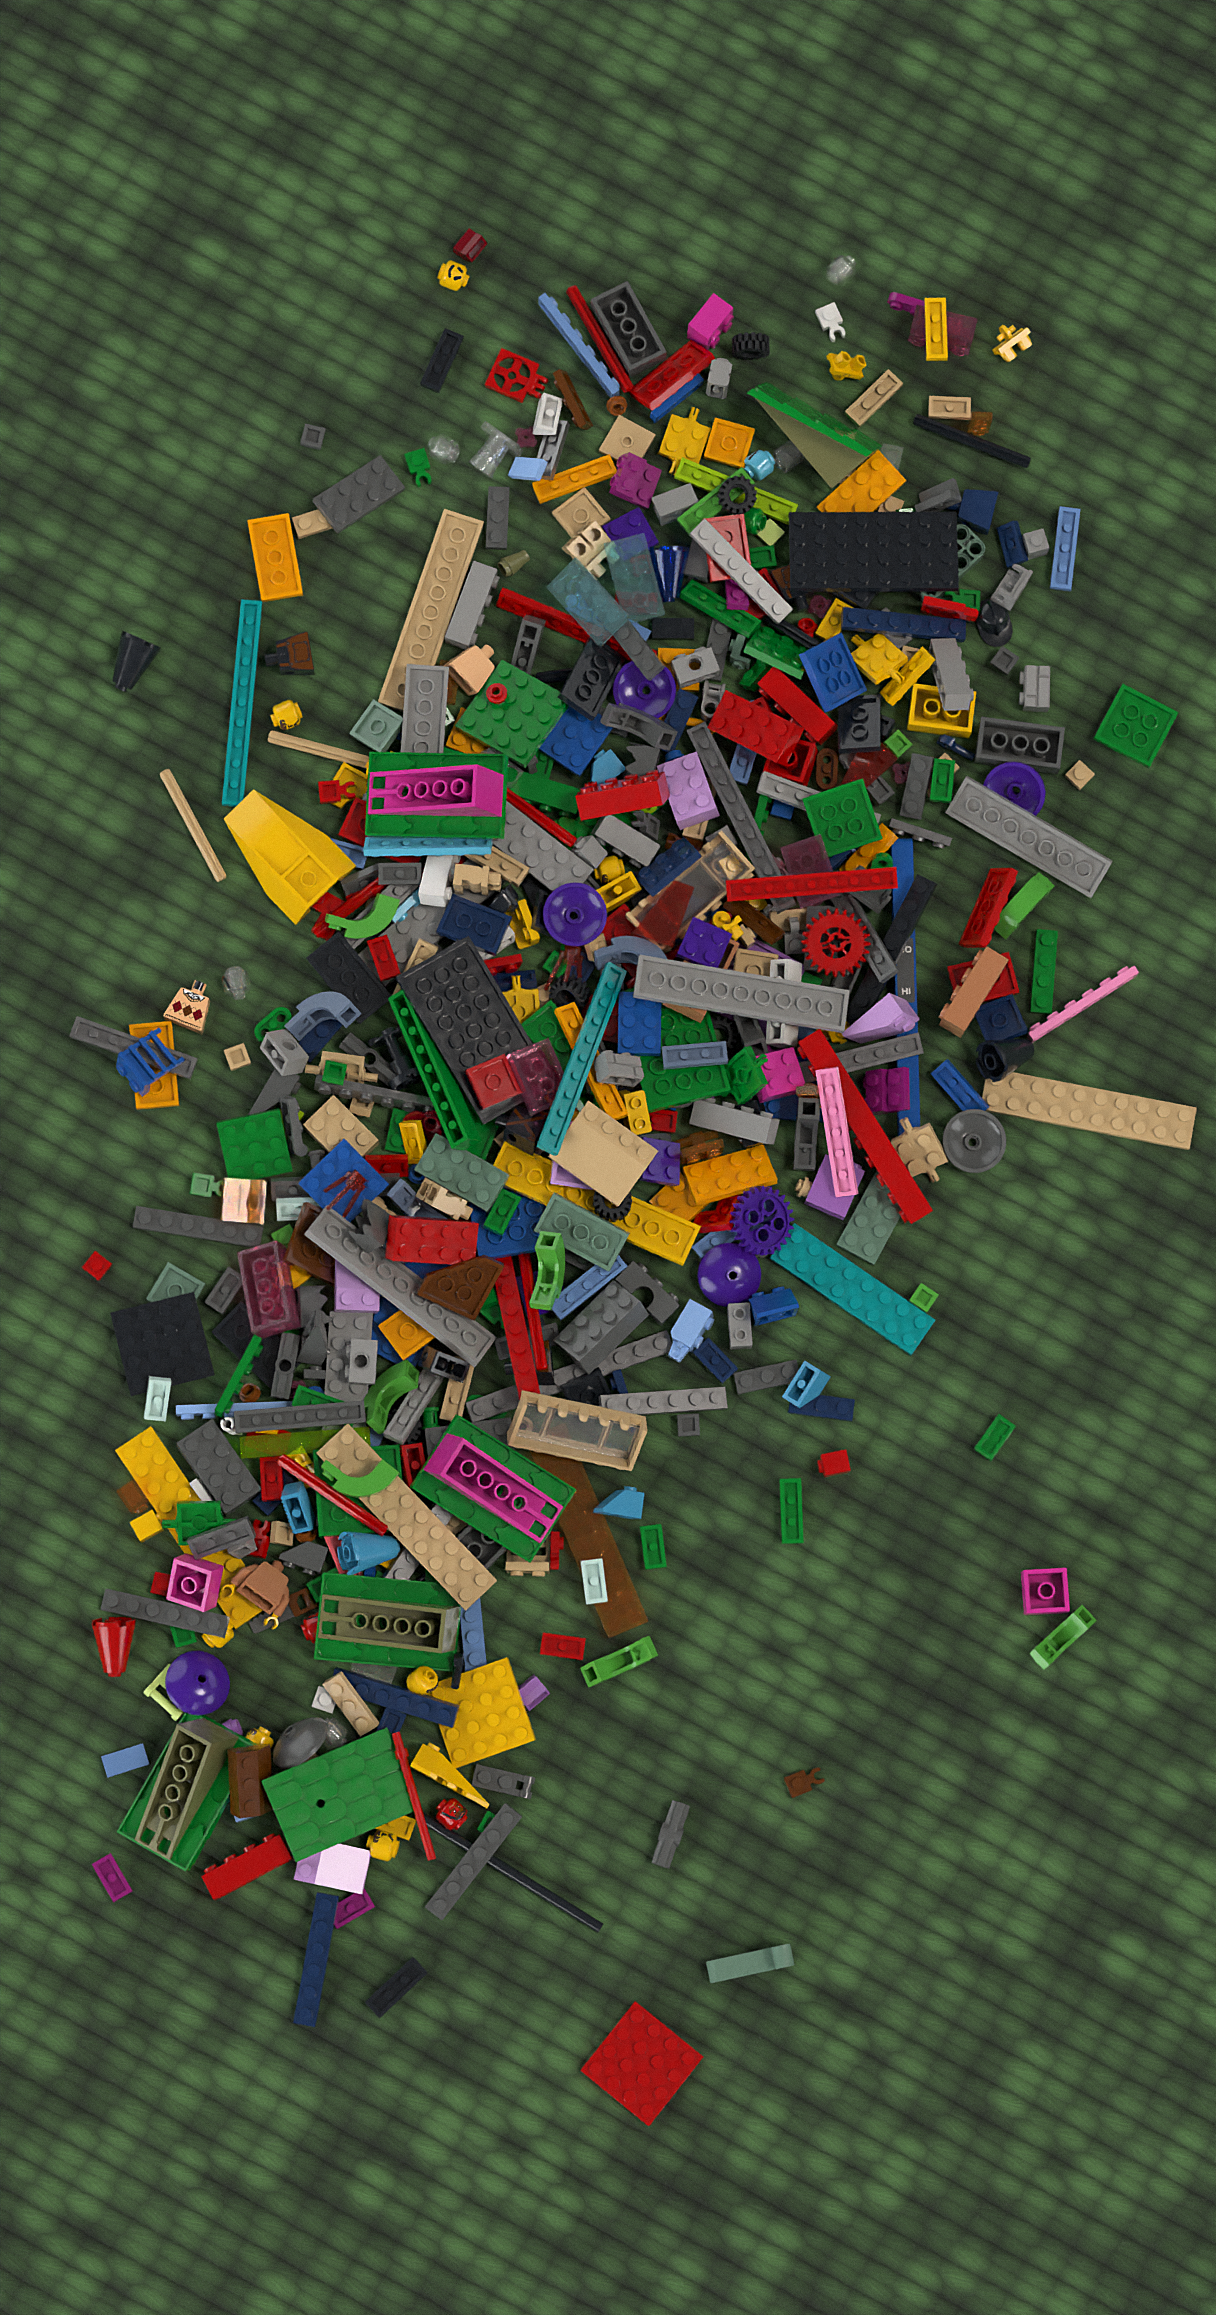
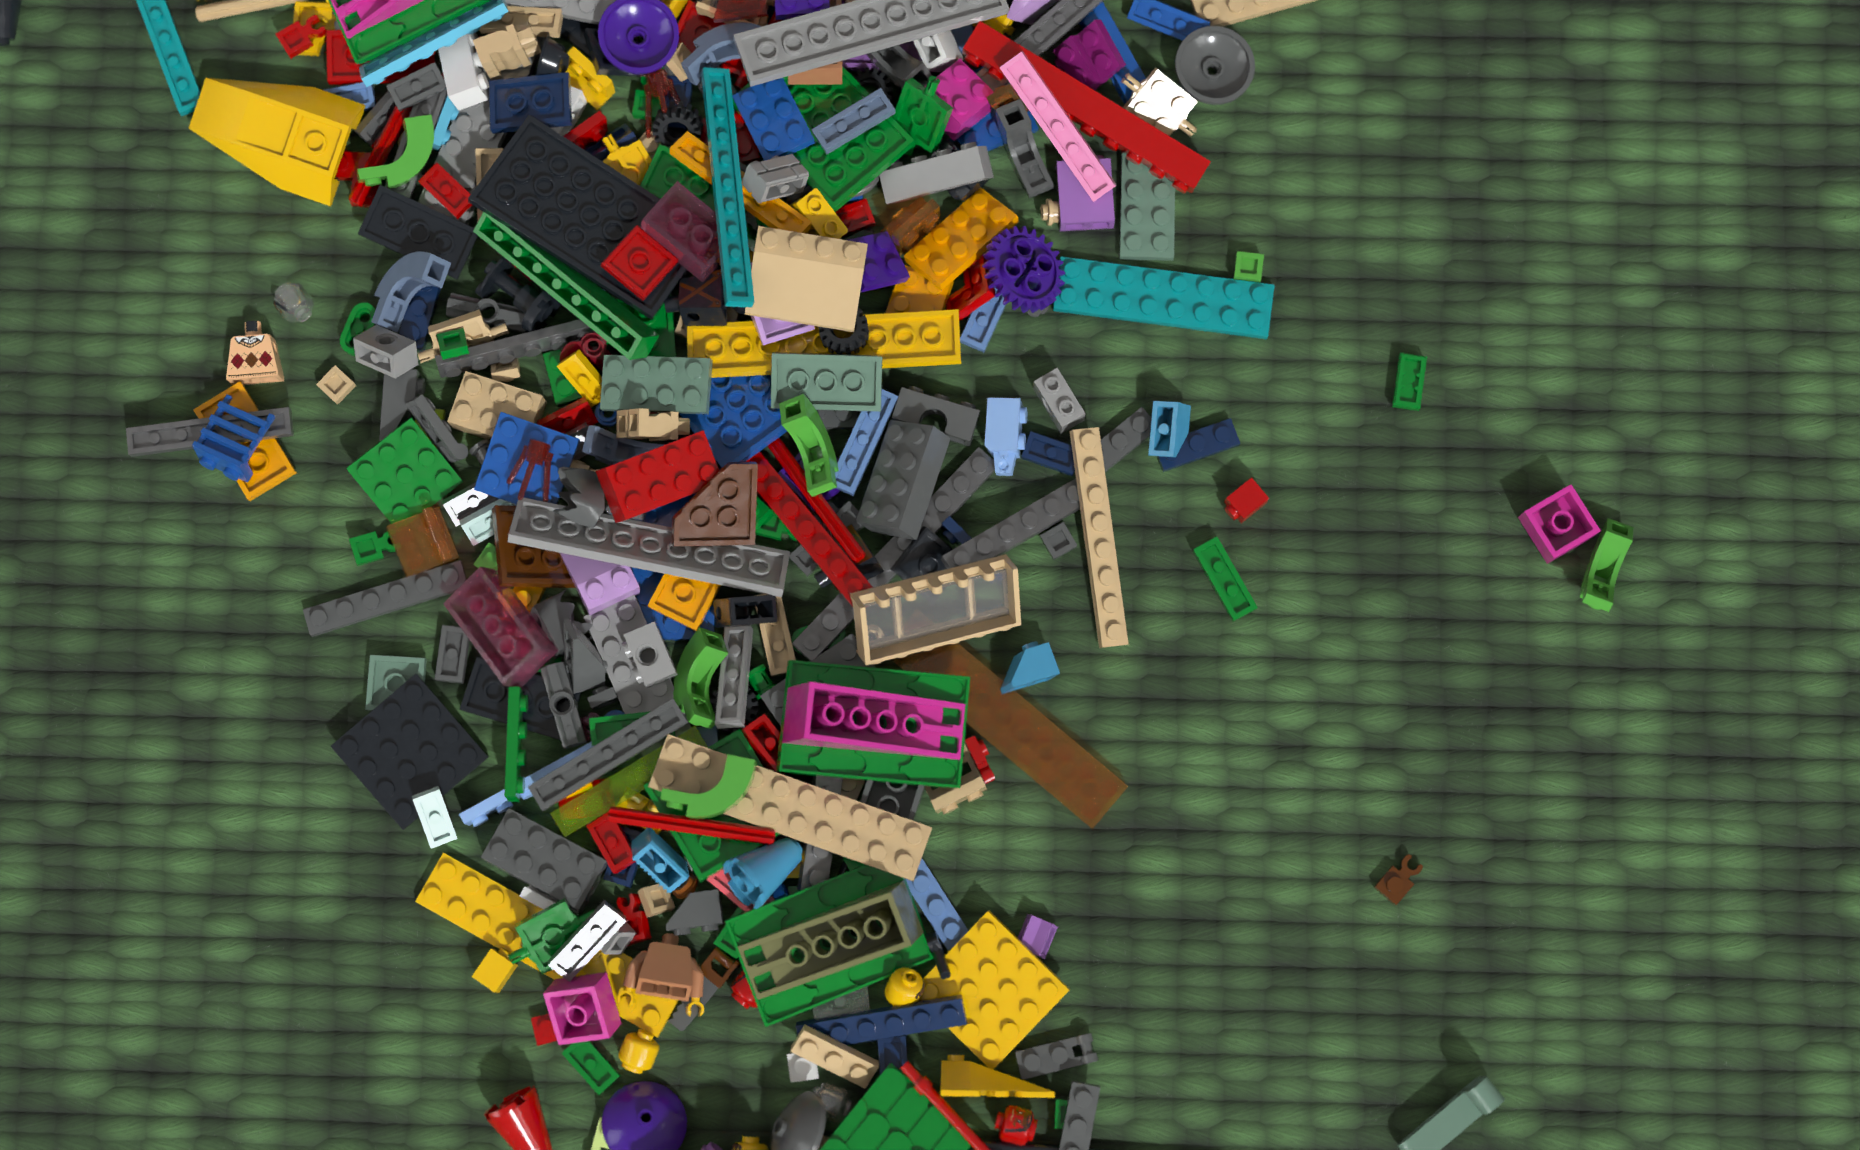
camera: 15 degrees left, 0 degrees up
red plate [82,1251,112,1281] -> none
dark grey plate [100,1589,230,1638] -> none
clear orange brick [116,1479,149,1514] -> none
tan axle [160,769,226,882] -> none
white pin [220,1417,242,1435] -> none
dark orange plate [239,1383,261,1403] -> none
green plate [483,1189,522,1236] -> none
red plate [540,1633,586,1660] -> none
bright green arch [580,1636,658,1687] -> none
light aqua plate [581,1558,608,1605] -> none
green plate [640,1524,667,1570] -> none
dark grey piece [652,1800,690,1869] -> none
dark purple dish [697,1243,761,1307] -> none
blue slope [748,1286,799,1326] -> none
none -> tan plate [1070,427,1128,648]

